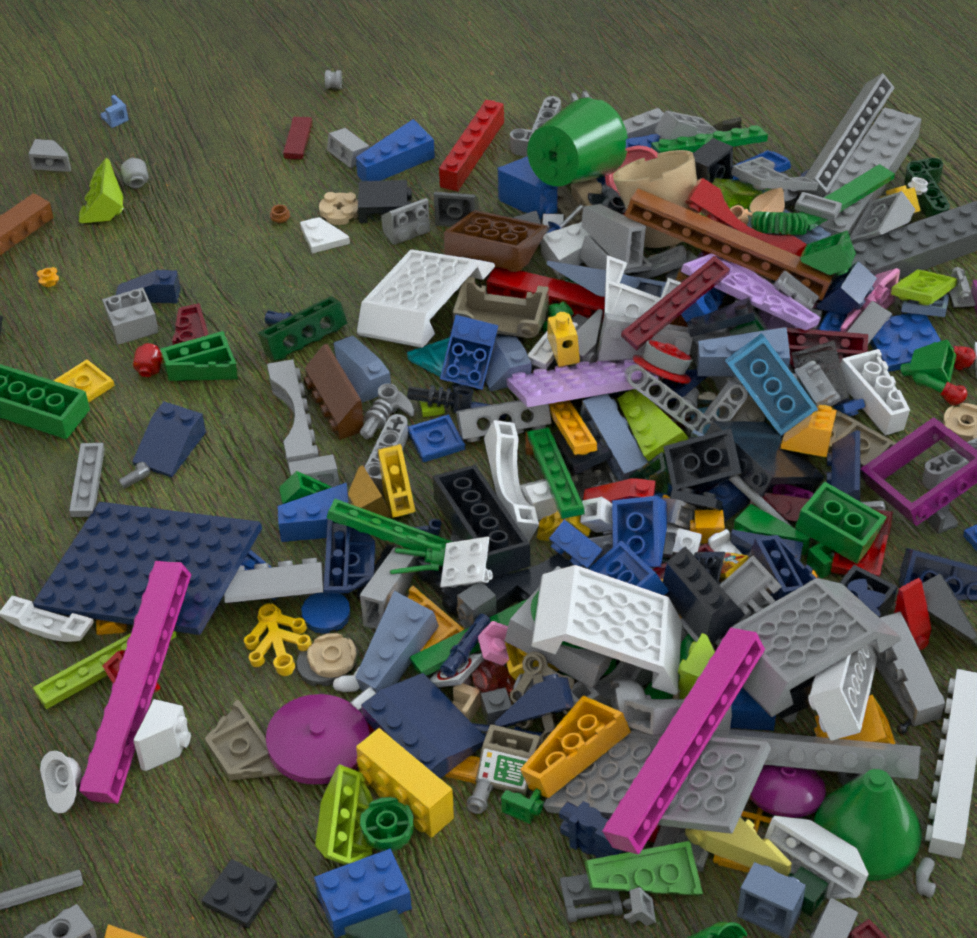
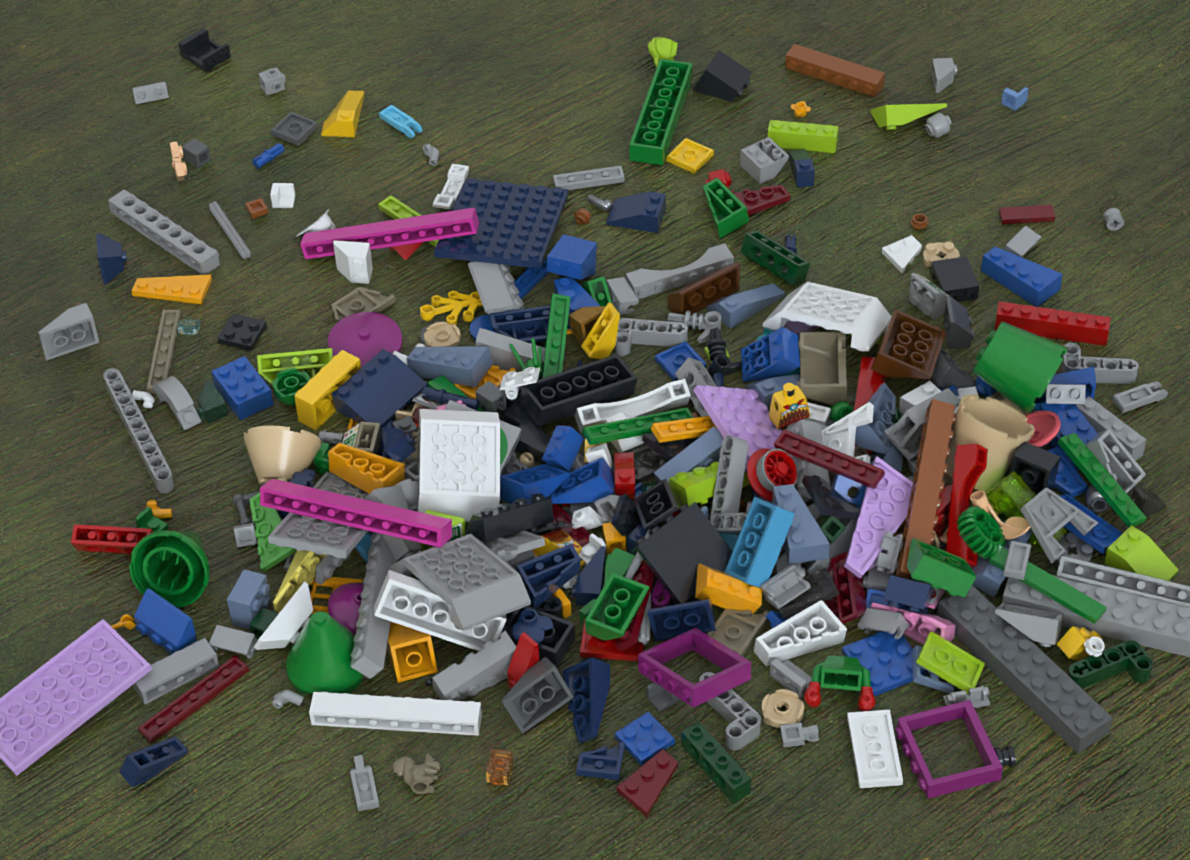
camera: 80 degrees right, 0 degrees up
none -> tan cone [243,426,322,485]
none -> blue slope [547,234,597,280]
none -> dark orange plate [574,208,591,225]
none -> lime slope [768,120,839,153]
none -> light grey panel [770,658,812,699]
none -> lime slope [1104,525,1179,581]

